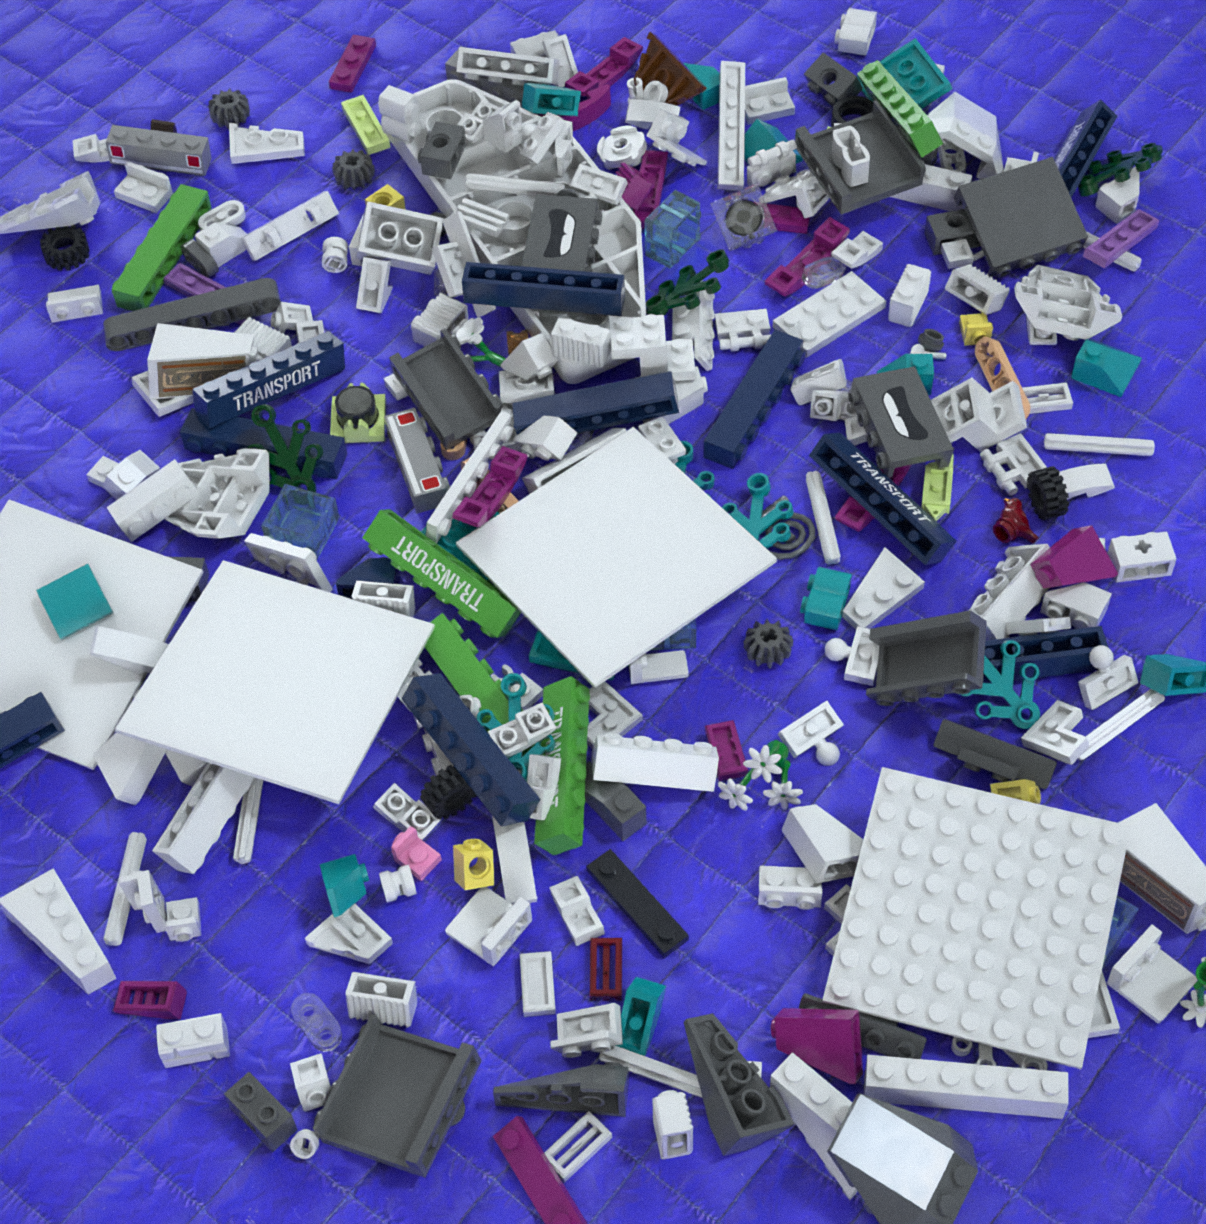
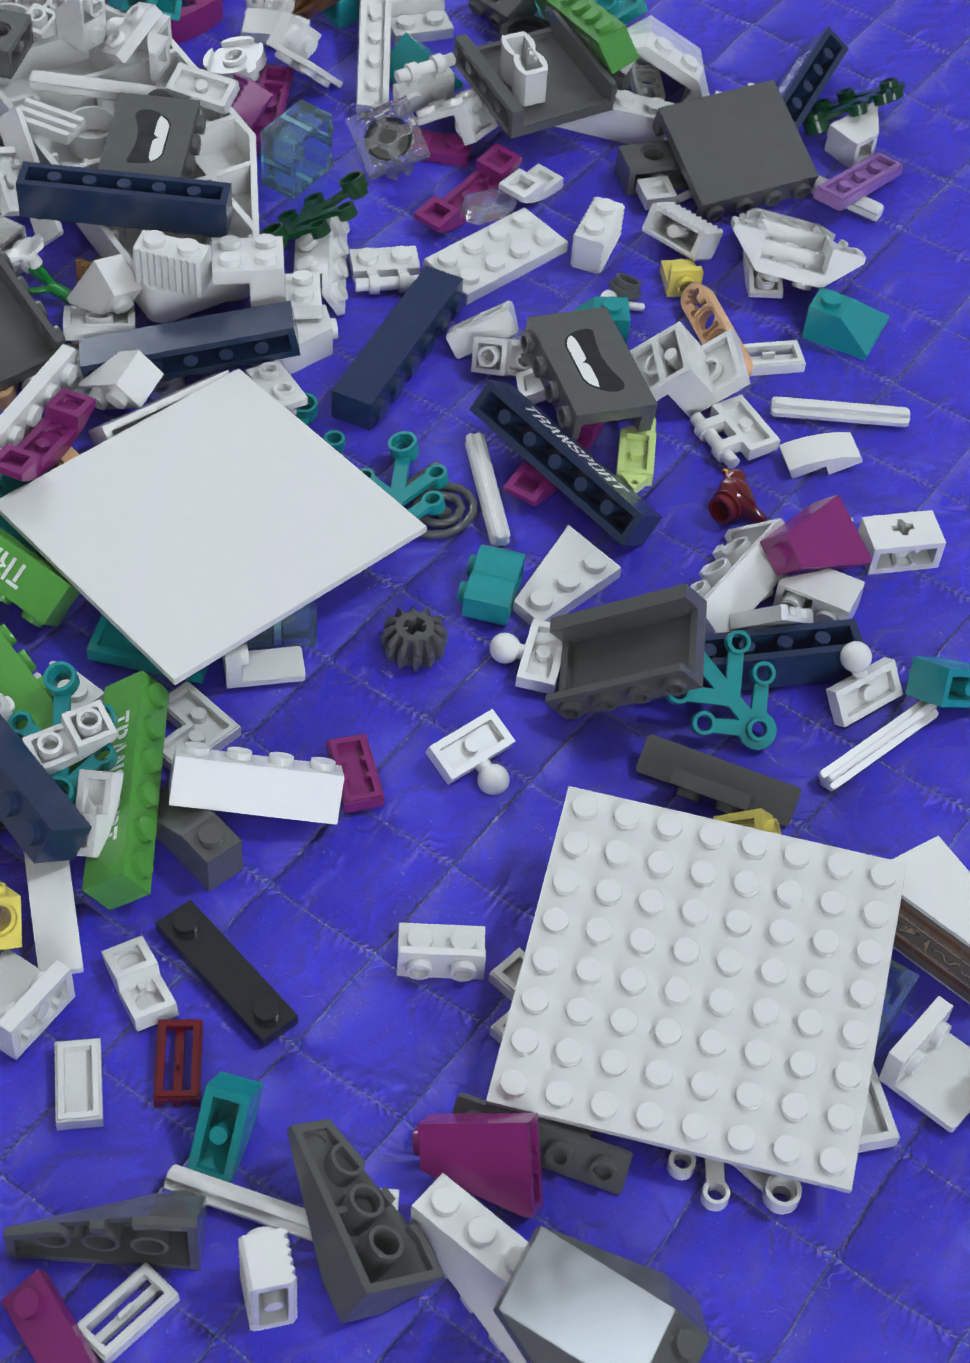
camera: 10 degrees left, 5 degrees down
white bracket [550,1003,622,1058] -> none
white plant [718,740,803,811] -> none
white slope [782,804,863,884] -> none
white brick [864,1055,1068,1119] -> none
white plate [1021,700,1090,765] -> none
black tyre [1027,466,1069,520] -> none

